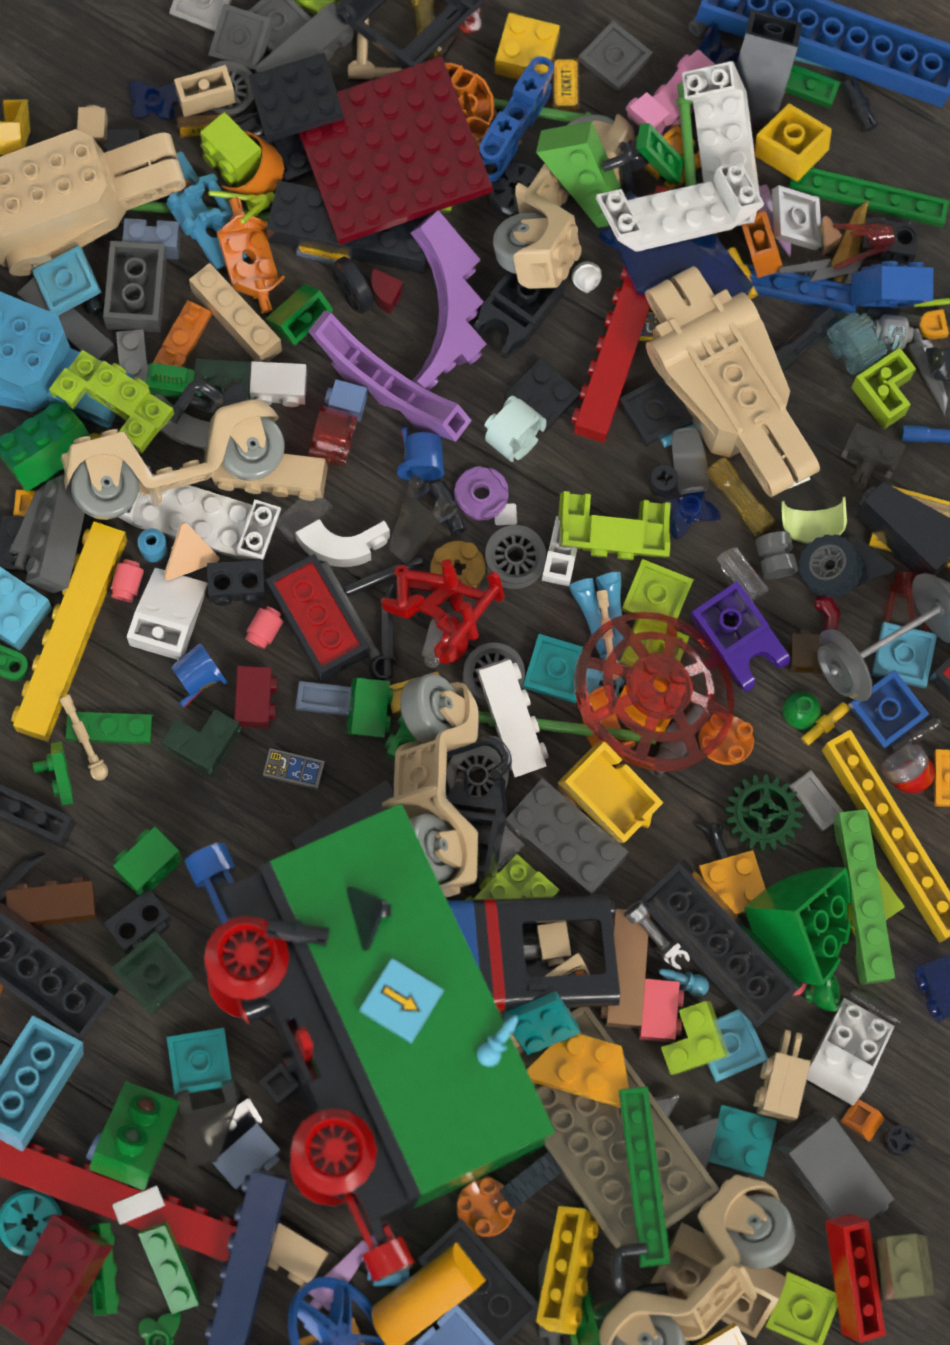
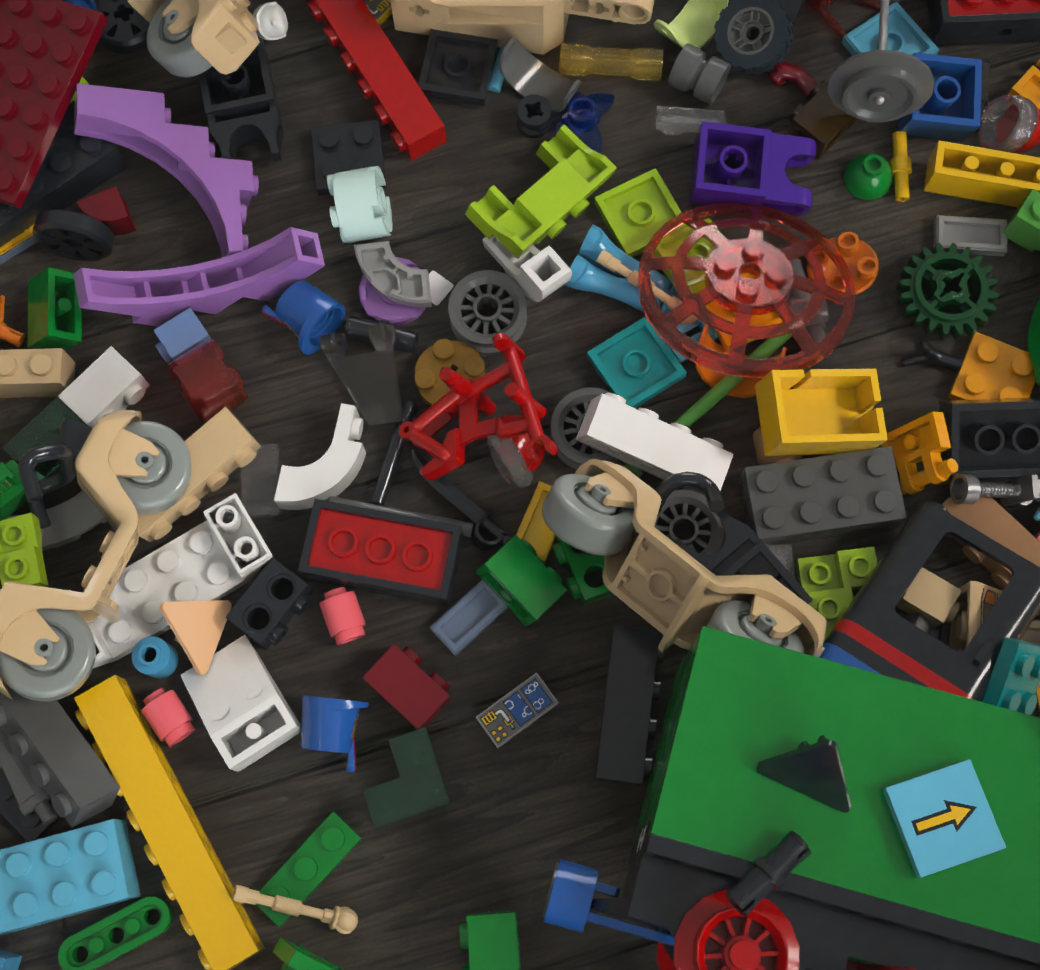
camera: 40 degrees left, 0 degrees up
none -> light grey tile [354,241,432,307]
none -> light orange plate [881,412,958,495]

